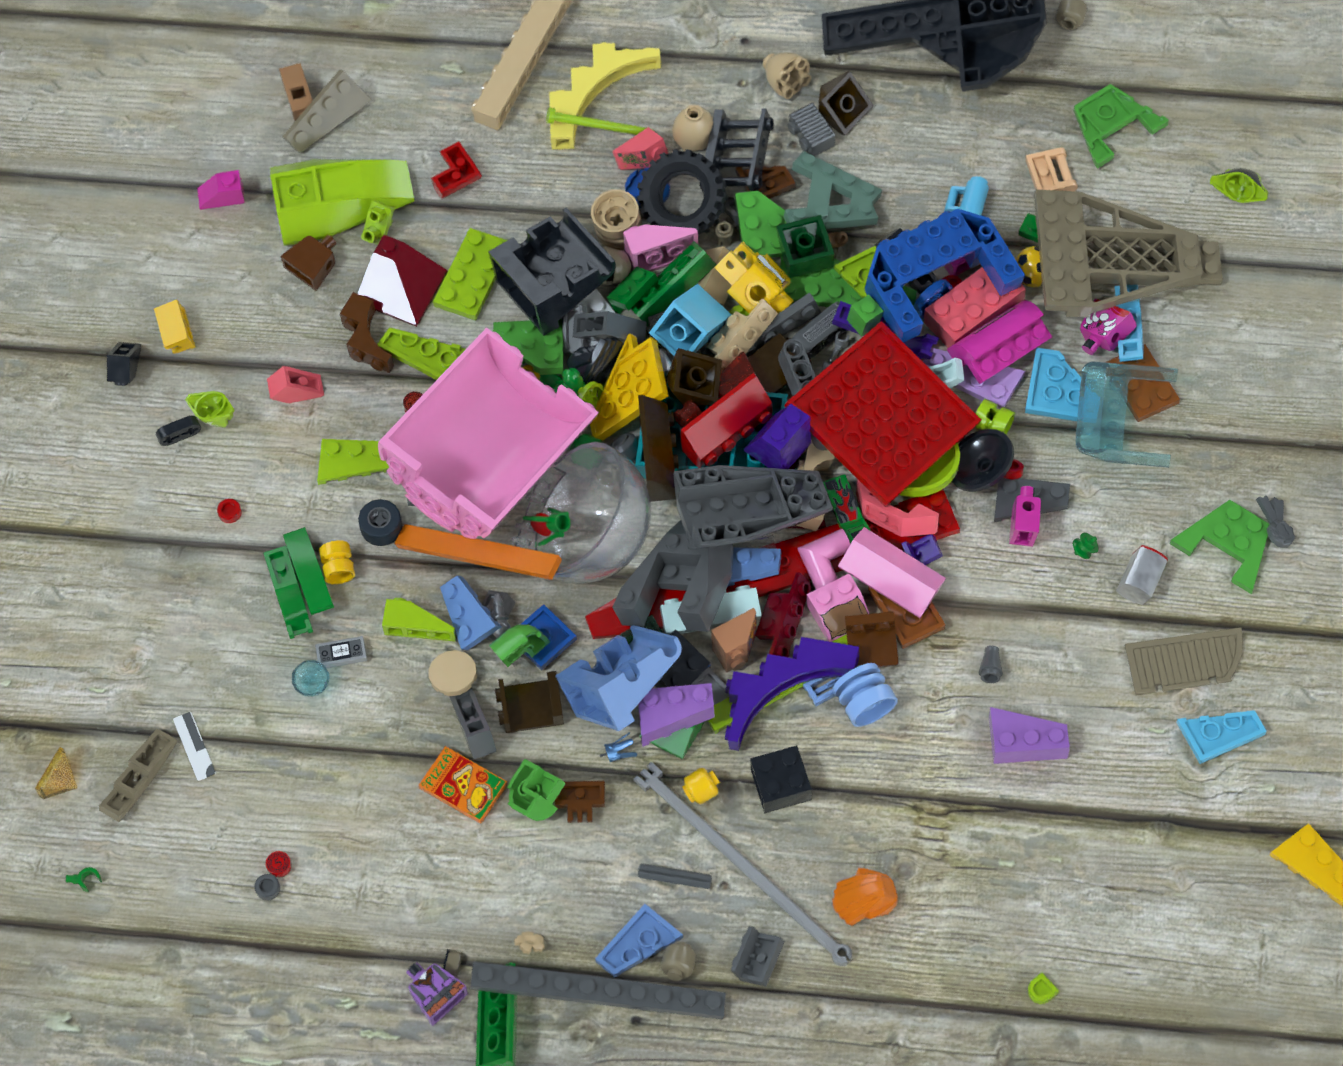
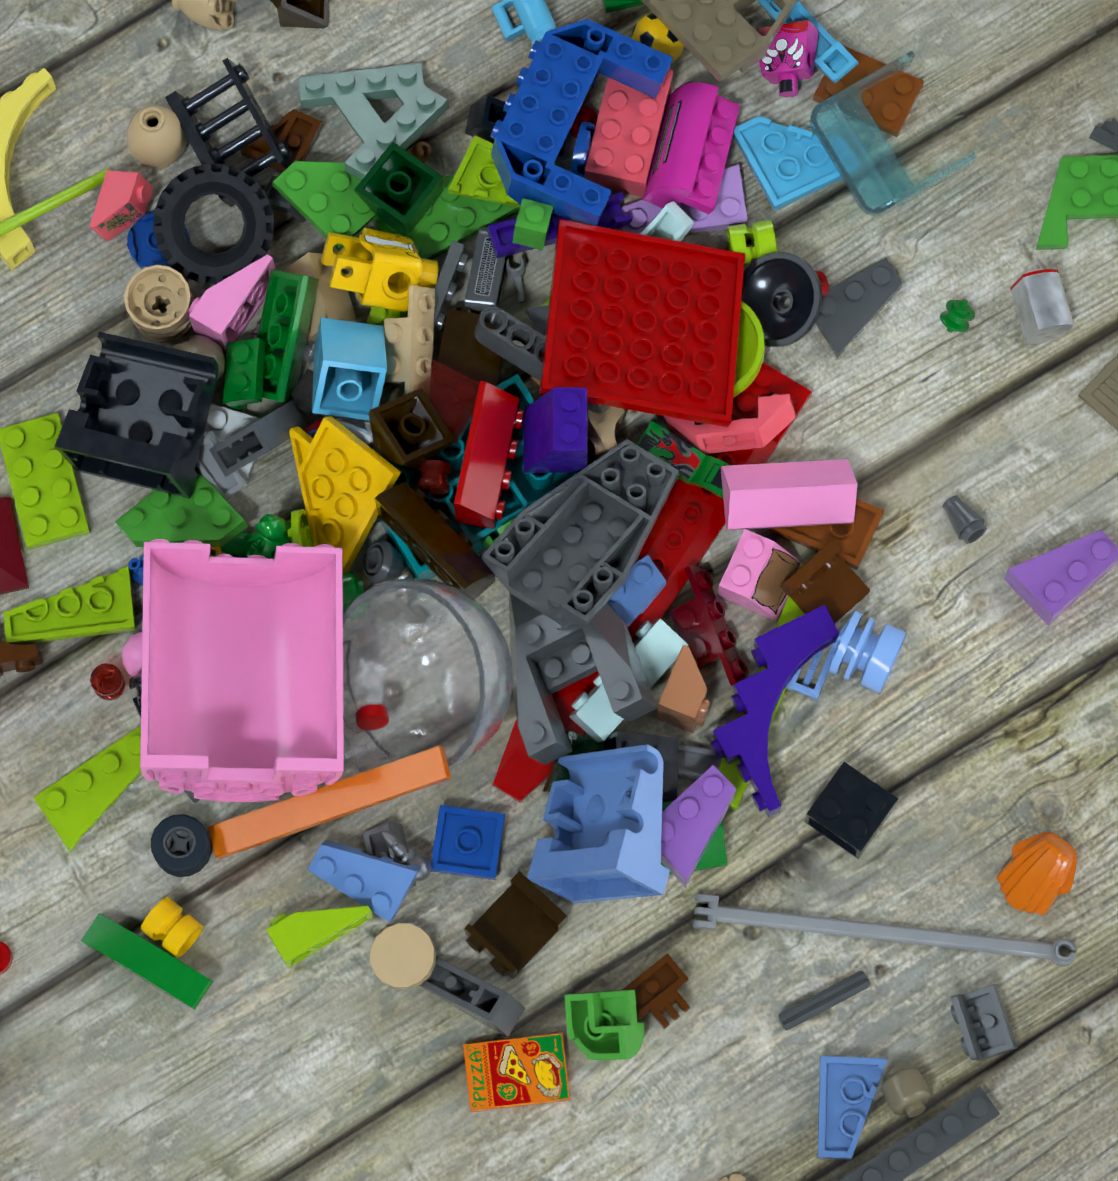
camera: 40 degrees left, 10 degrees up
green piece [263,546,313,639] -> none
clear light blue hair [292,660,330,697] -> none
tile [315,636,367,670] -> none
bright green brick [489,624,550,667] -> none
green plant [523,507,571,548] -> none
black hair [566,338,624,384] -> none
flat silver piece [600,732,638,763] -> none
yellow head [682,767,720,804] -> none
dark tan pin [715,221,733,248] -> none
dark grey brick [787,103,835,156] -> none
bright pink brick [797,529,850,590] -> none
dark purple bracket [901,534,943,565] -> none
dark pink torso [1009,486,1041,547] -> none

